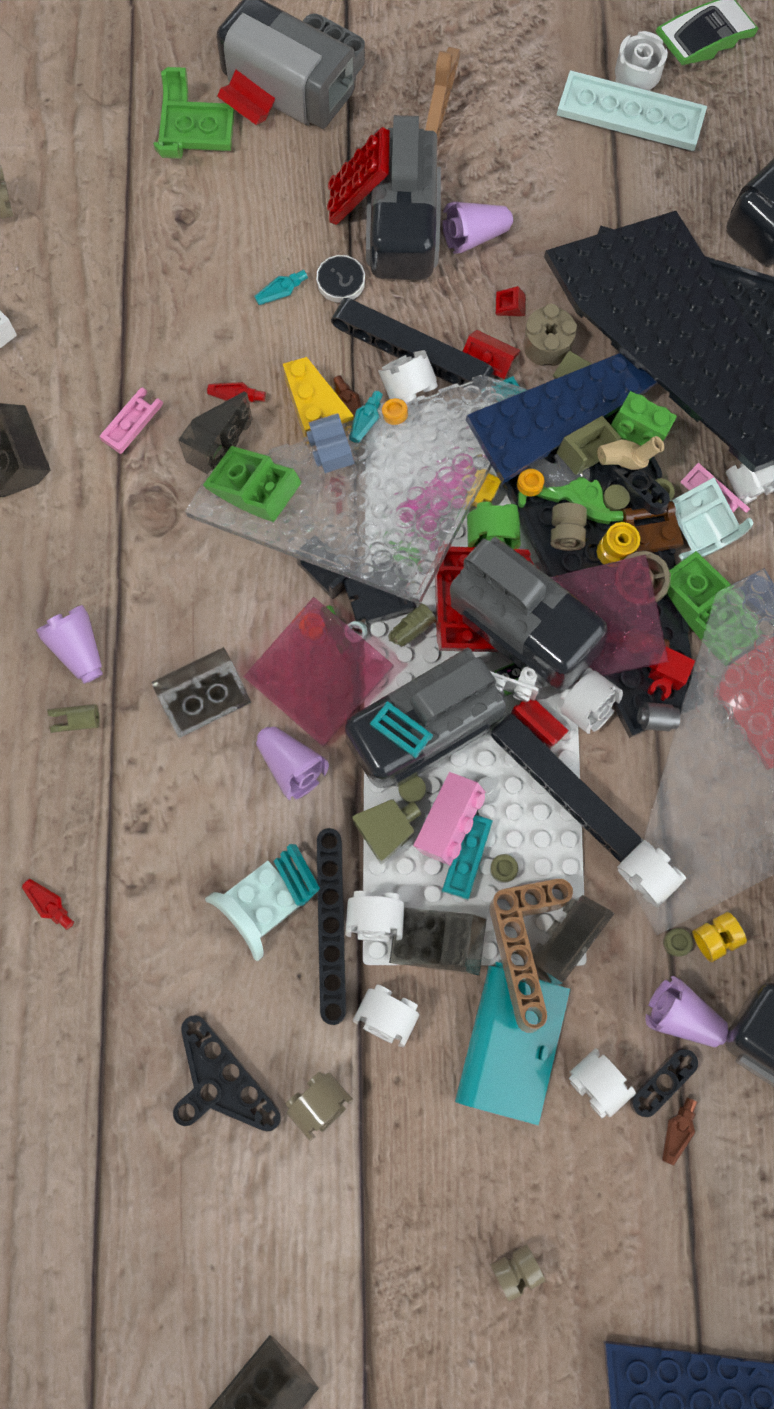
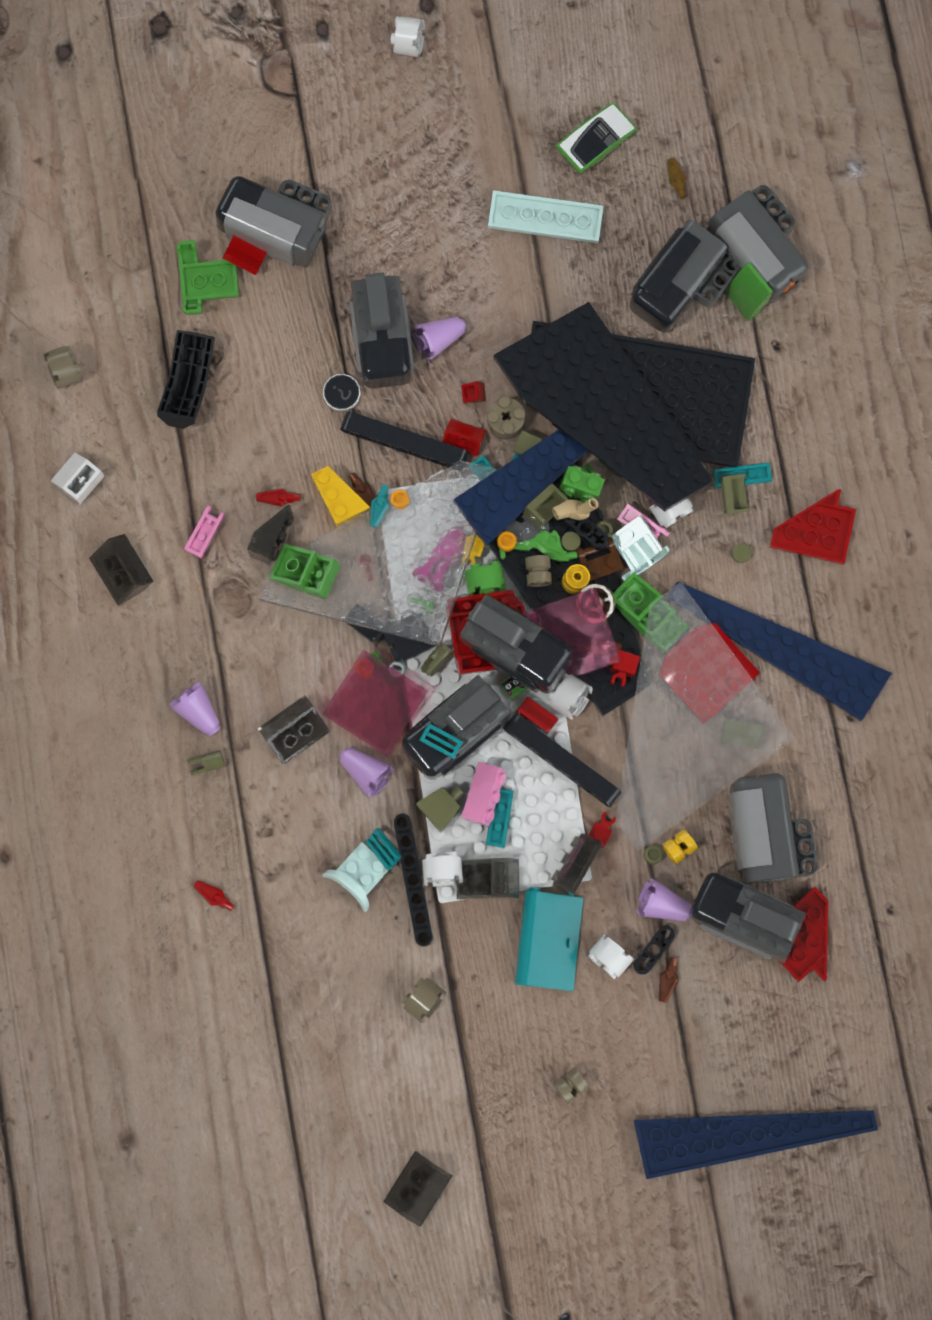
camera: 10 degrees left, 5 degrees up
black beam [173,1015,282,1132] -> none
teal piece [254,269,308,305] -> none
sand blue brick [306,413,354,473] -> none
red tile [327,127,390,225] -> none
white brick [353,985,419,1047] -> none
white brick [378,350,438,403] -> none
olive tile [398,776,426,803] -> none
medium nougat beam [425,47,460,137] -> none
medium nougat beam [489,879,573,1033] -> none
white hinge [490,667,539,702] -> none
olive tile [490,854,518,883] -> none
white brick [615,31,668,91] -> none
white brick [617,840,686,908] -> none
flat silver brick [637,702,680,732] -> none
none -> black piece [157,330,215,429]
none -> red plate [586,812,616,848]

